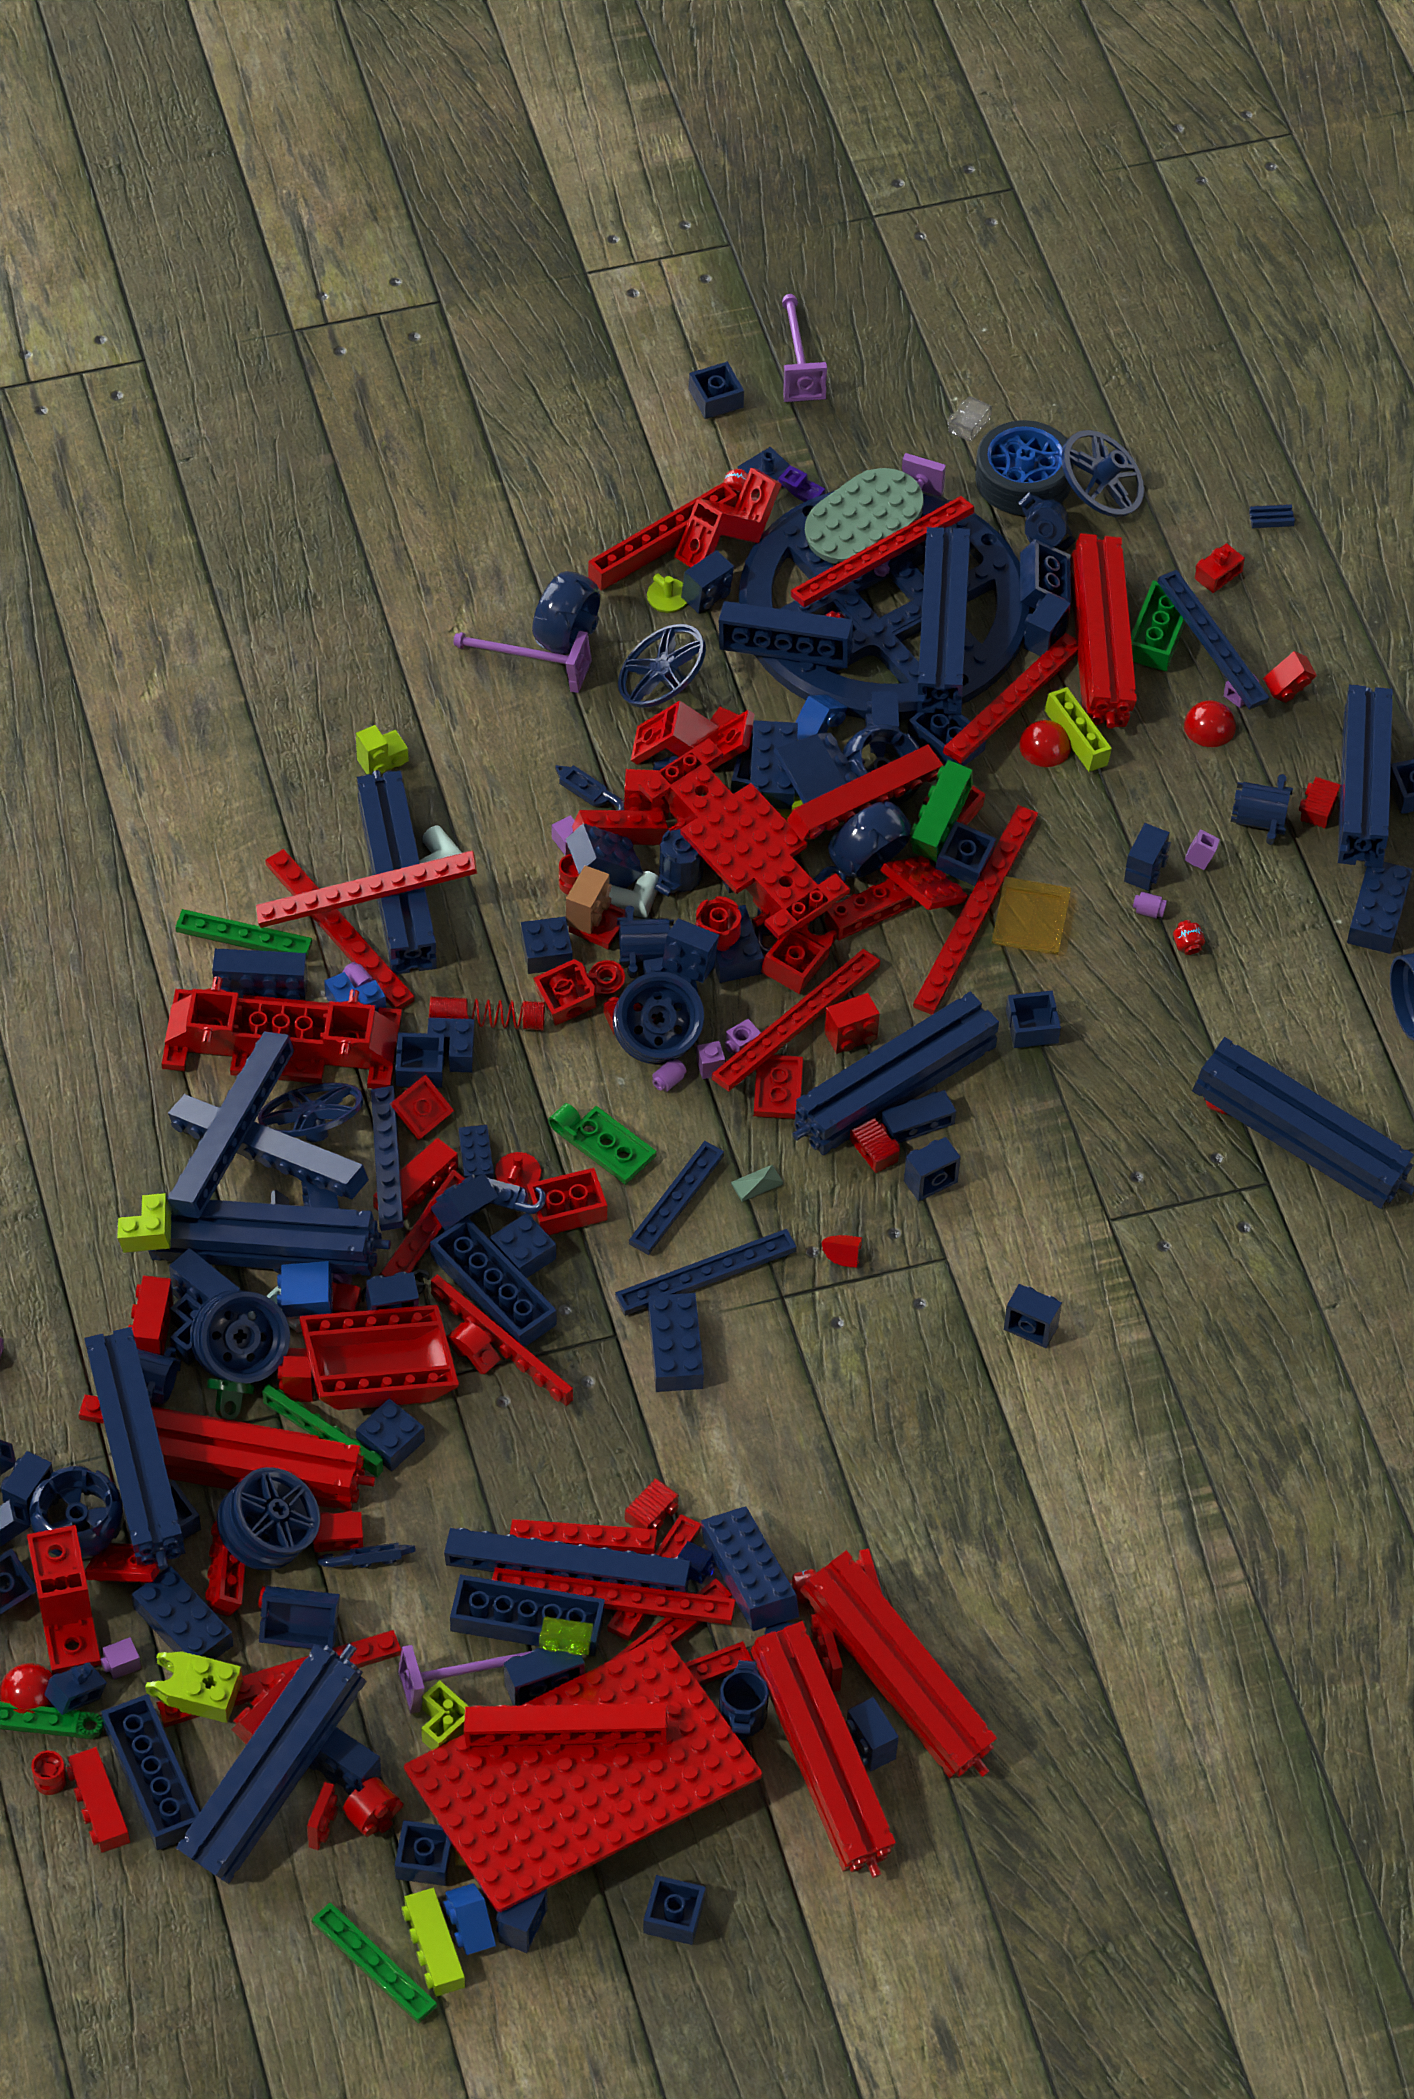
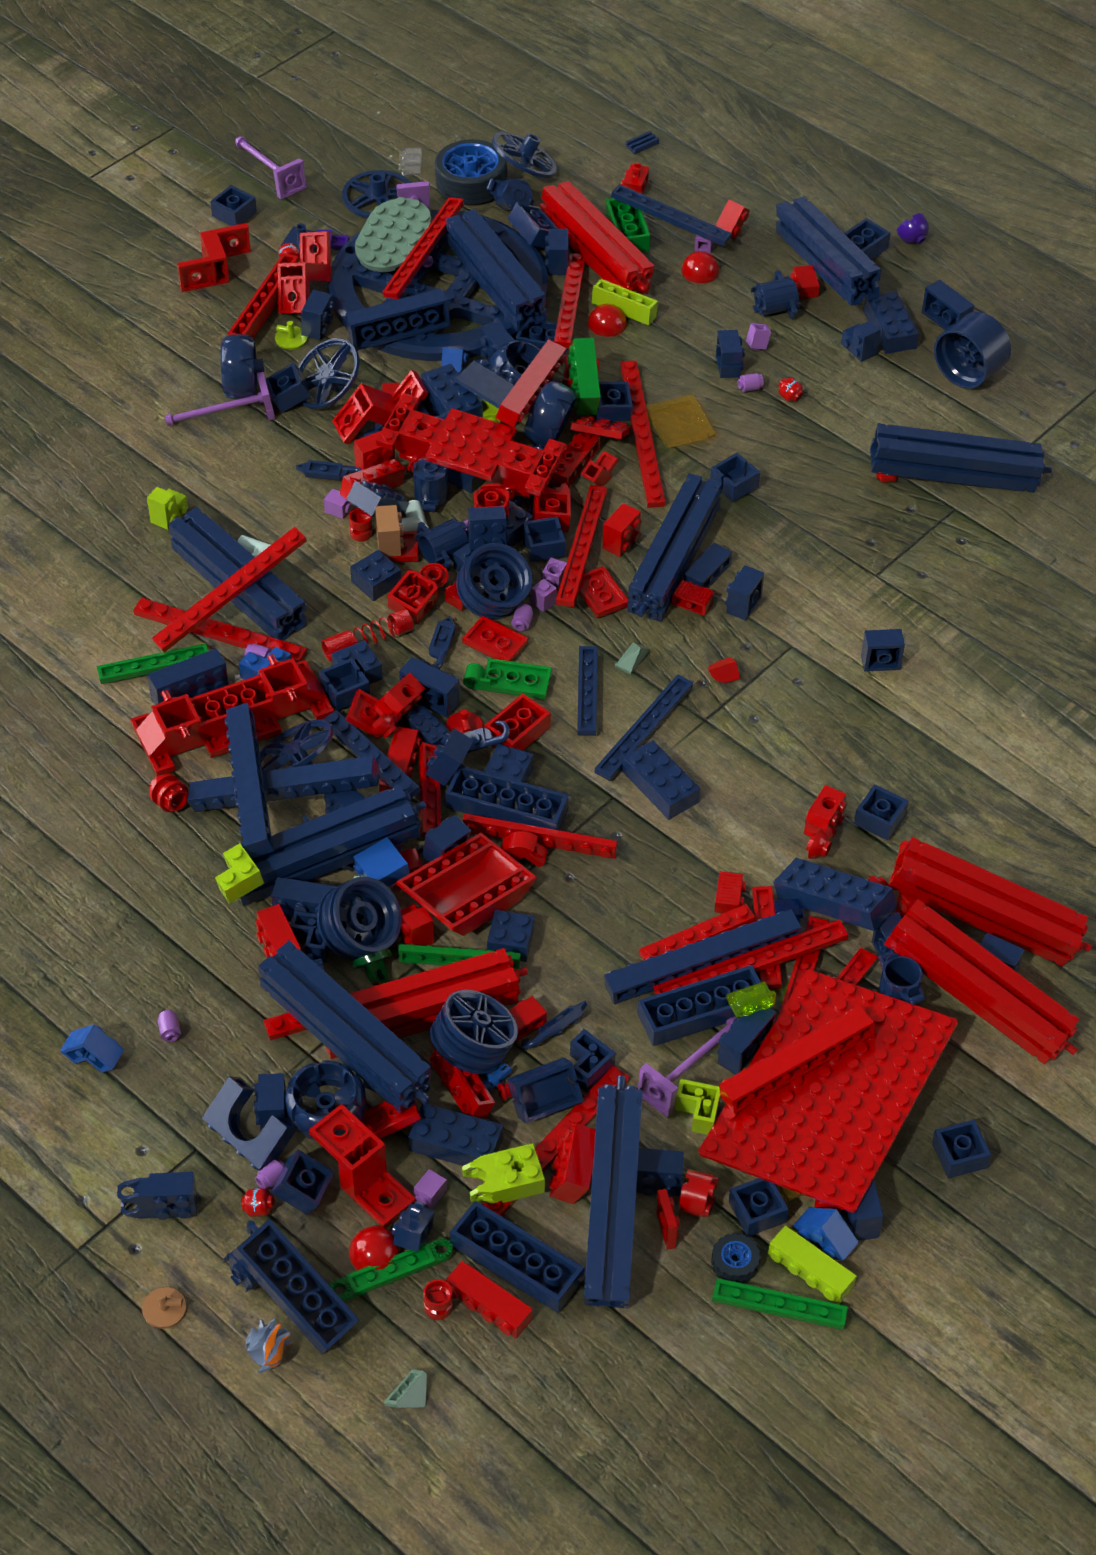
camera: 30 degrees left, 5 degrees down
none -> red piece [149,773,188,812]
none -> red bracket [177,223,251,292]
none -> dark blue brick [265,363,311,413]
none -> dark blue wheel [342,170,411,218]
none -> red brick [370,672,426,739]
none -> dark blue brick [399,657,459,718]
none -> dark blue plate [422,616,456,669]
none -> red plate [462,616,528,661]
none -> blue pin [482,1063,512,1092]
none -> dark blue piece [523,517,566,562]
none -> dark blue brick [570,1029,616,1092]
none -> red brick [580,450,619,486]
none -> black wheel [711,1233,761,1284]
none -> red brick [804,785,847,859]
none -> dark blue brick [841,320,880,362]
none -> dark blue brick [854,784,909,840]

